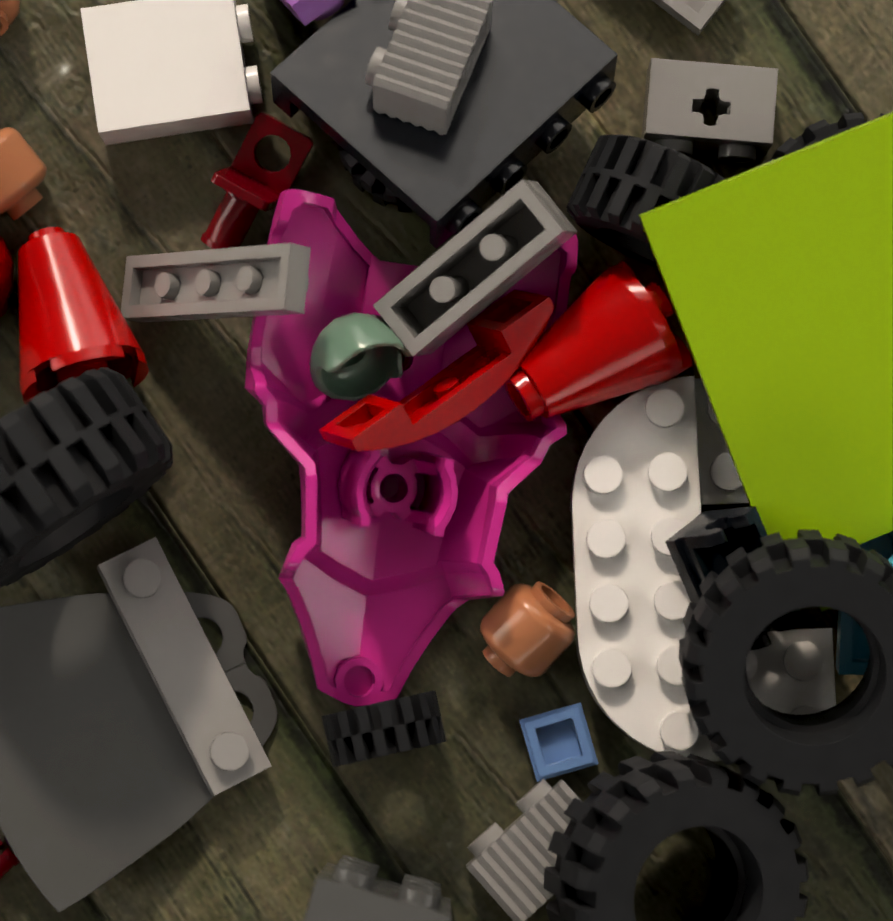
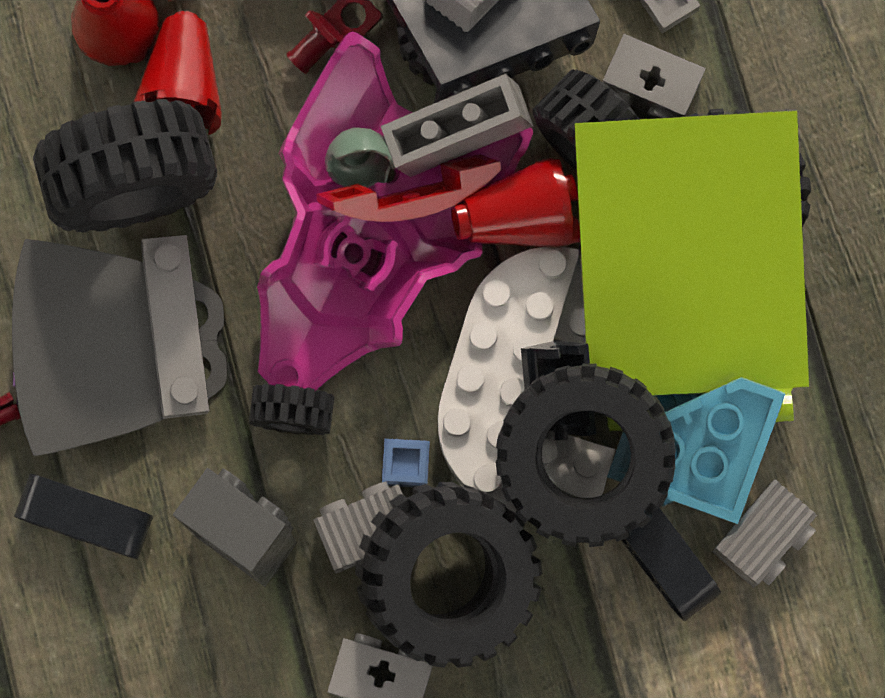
camera: 20 degrees right, 5 degrees down
light grey plate [121,243,311,323] -> none
nougat head [480,581,575,677] -> none

